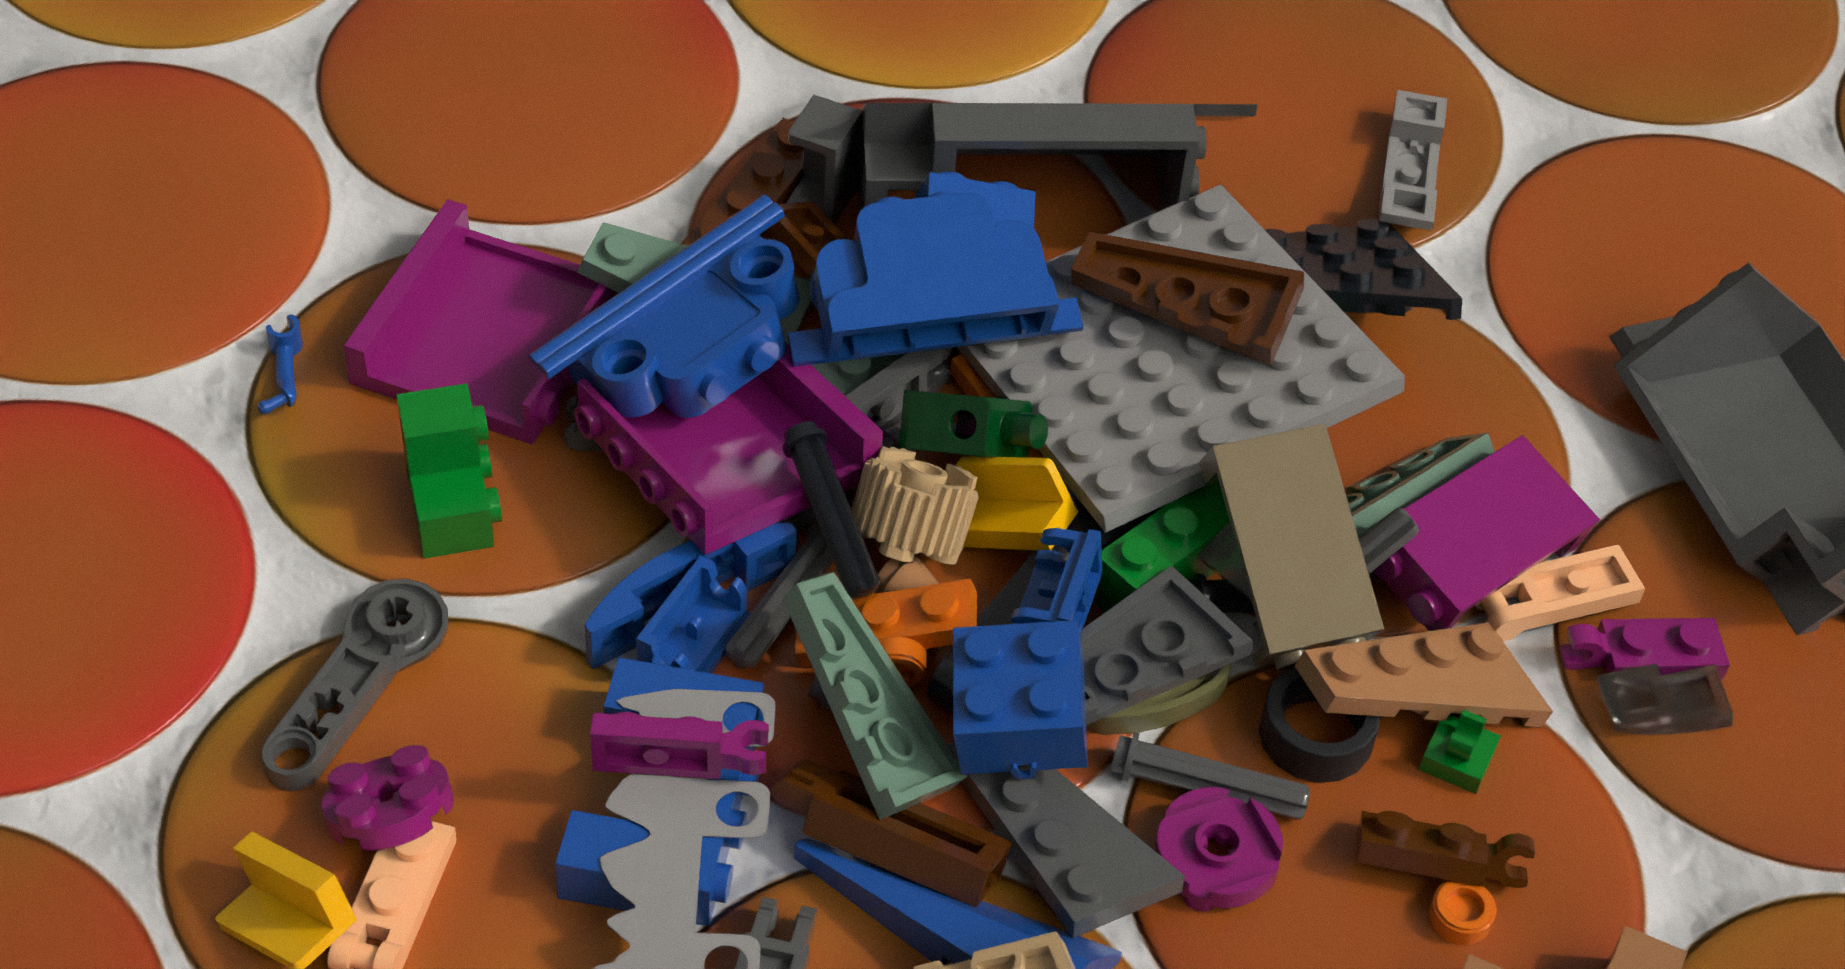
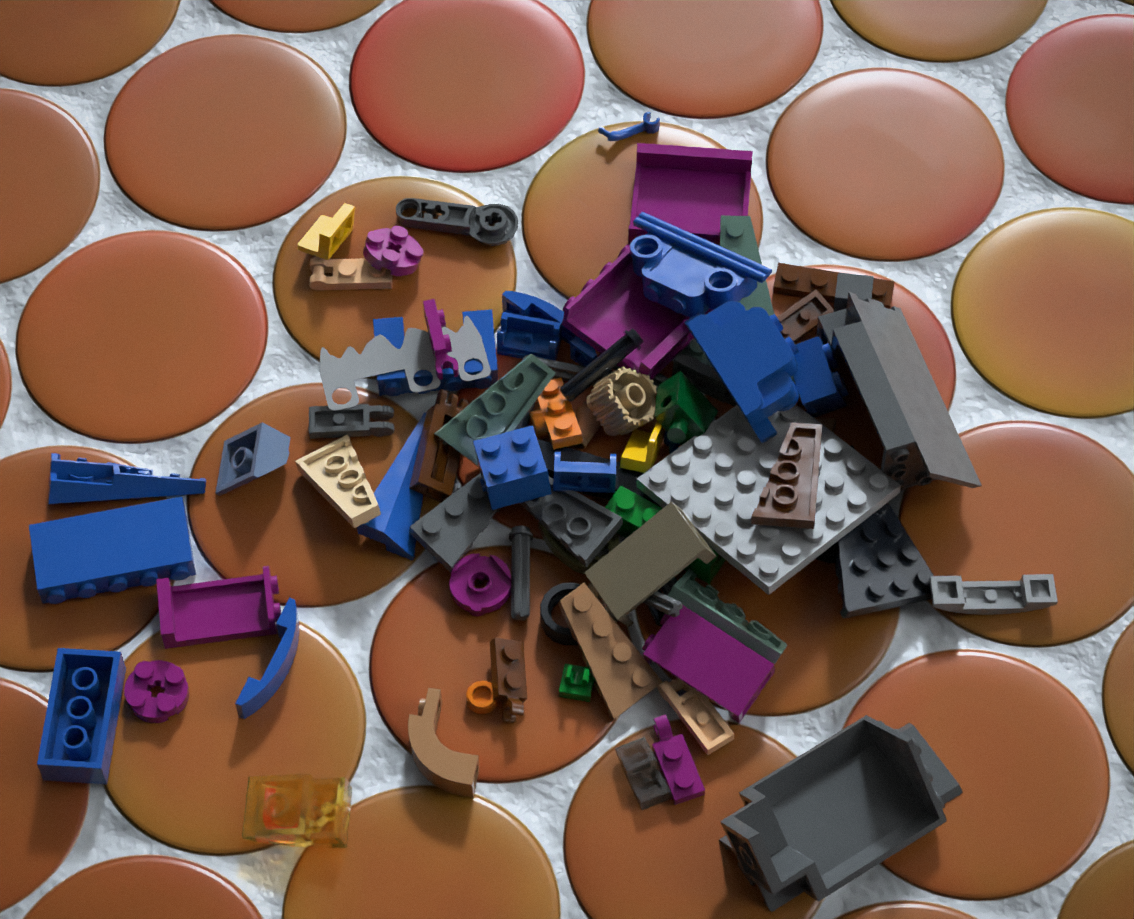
camera: 80 degrees right, 10 degrees up
green brick [396,383,502,559] -> none

